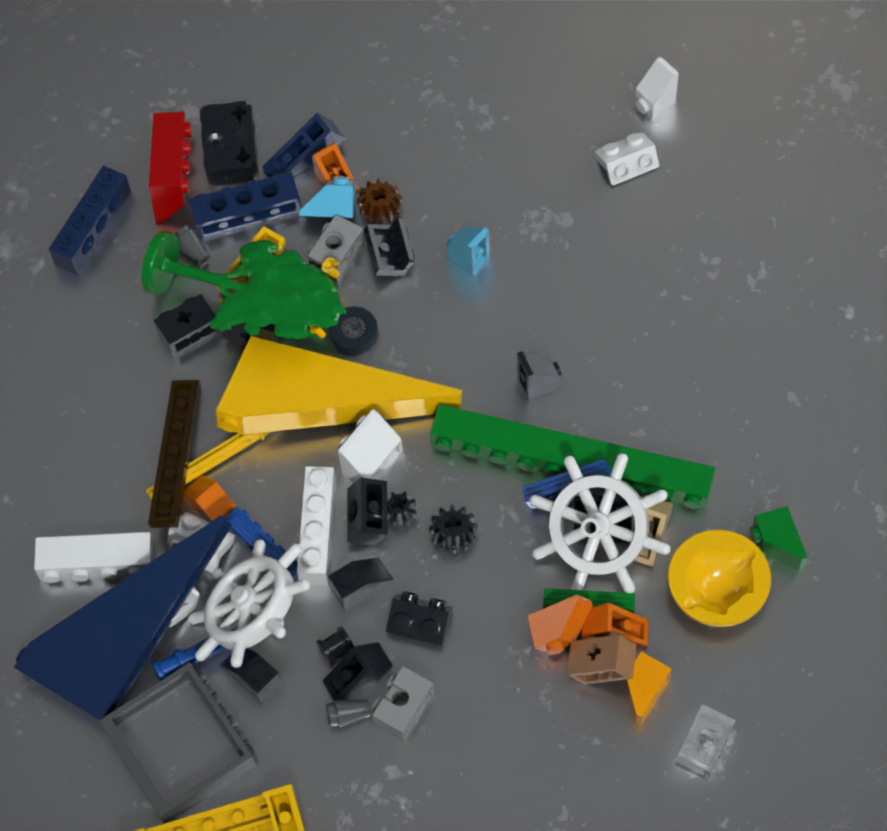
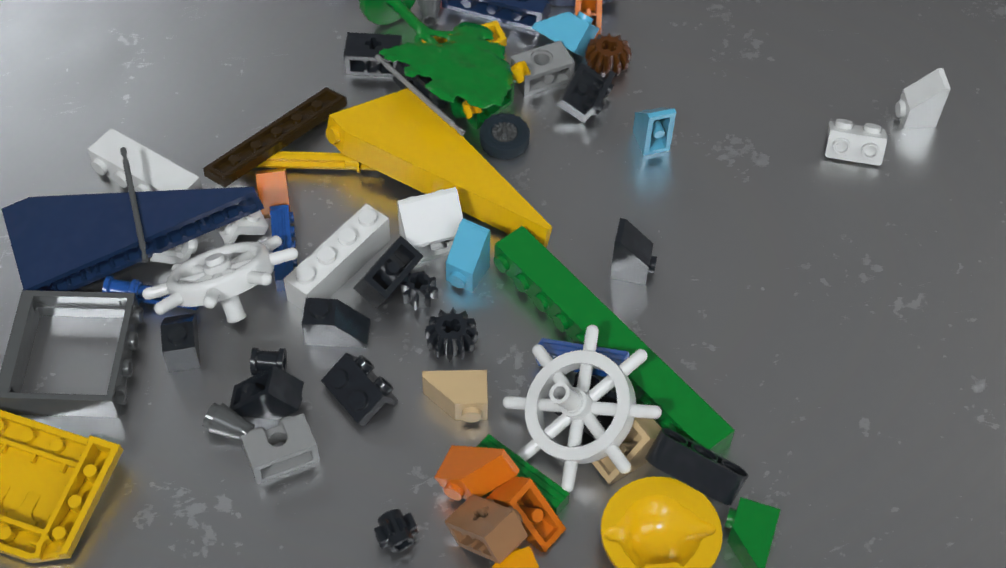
camera: 30 degrees right, 10 degrees down
none -> dark grey piece [120,147,149,263]
none -> black gear [374,509,418,553]
none -> light grey piece [375,54,465,136]
none -> tan slope [422,370,488,423]
none -> medium azure slope [446,218,490,292]
none -> black beam [645,428,748,505]

